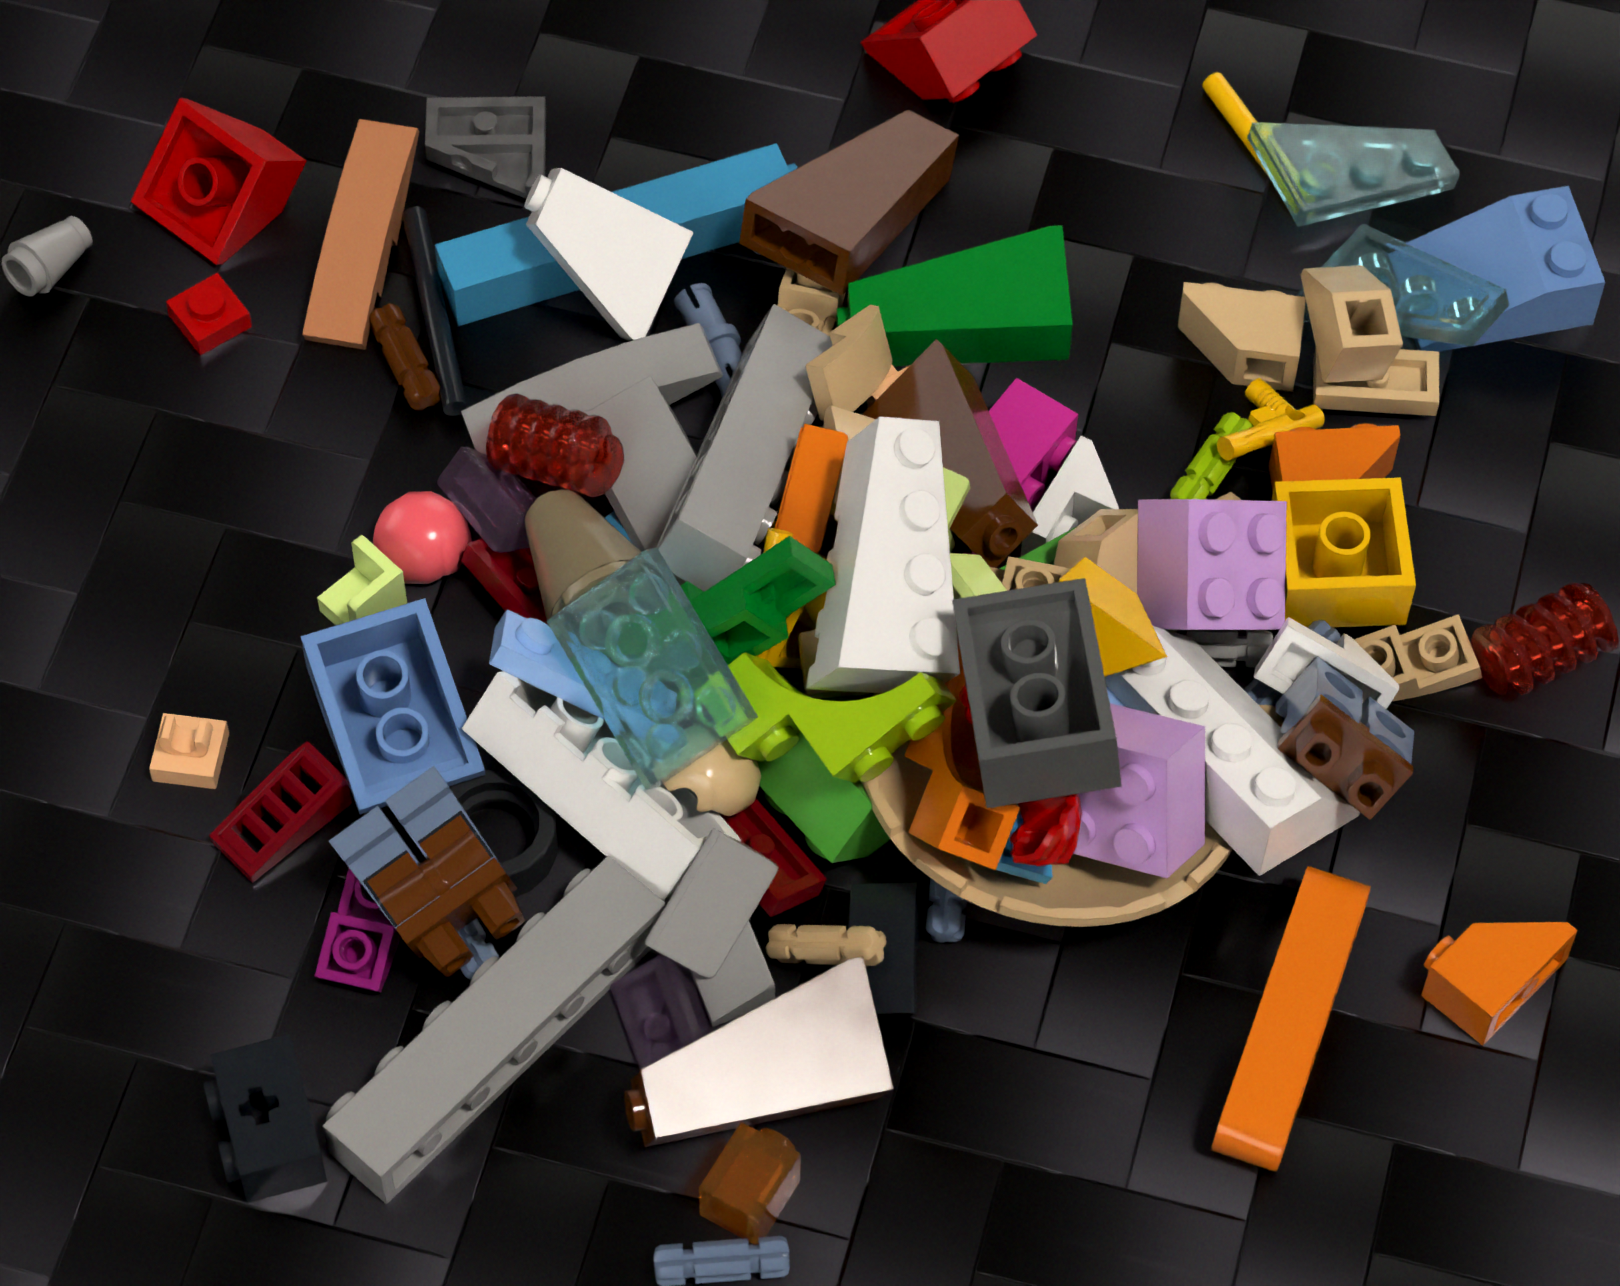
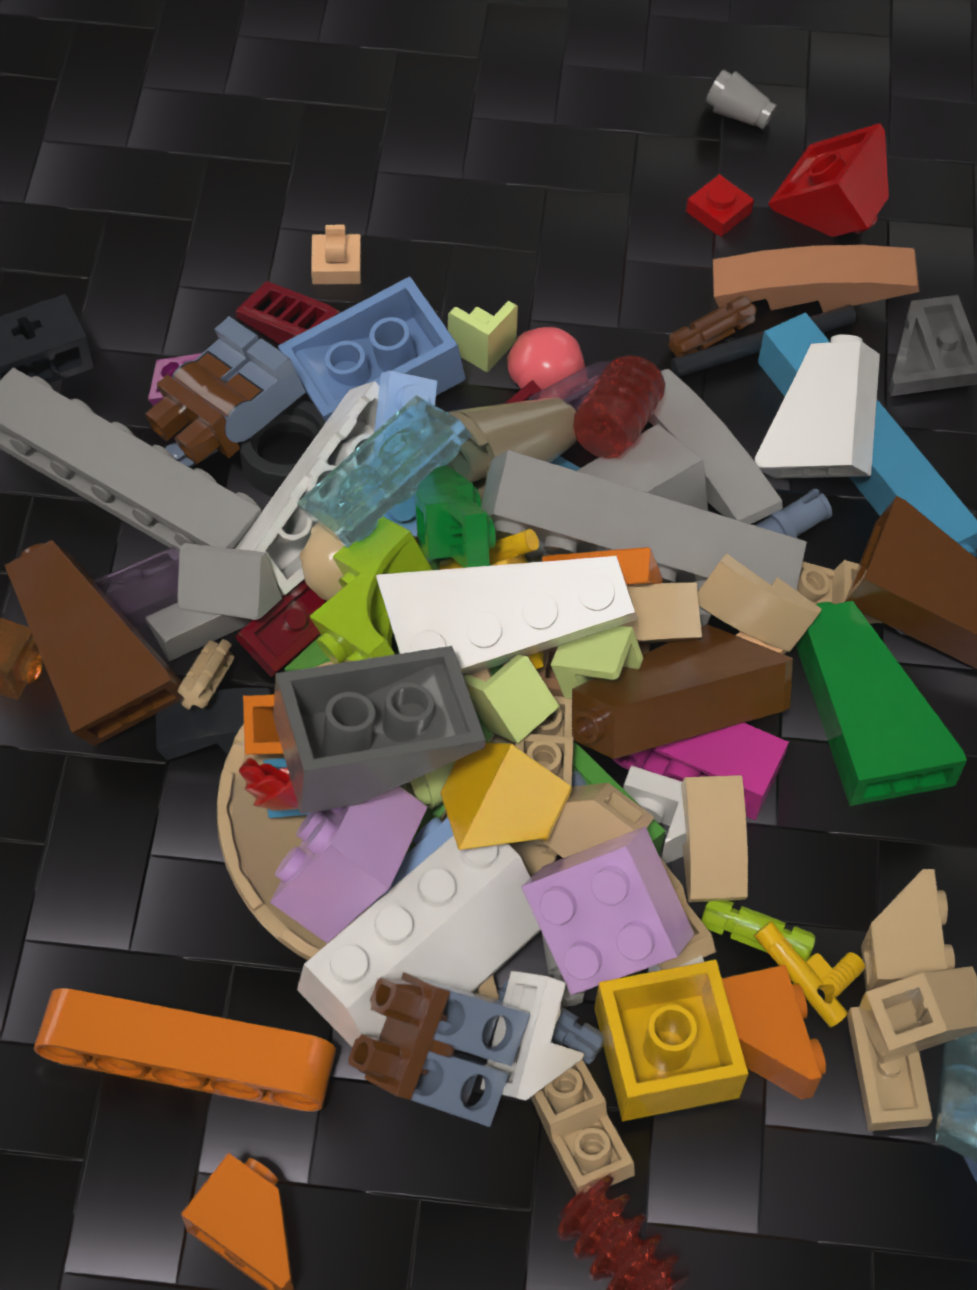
camera: 80 degrees right, 0 degrees up
none -> tan slope [681,775,748,902]

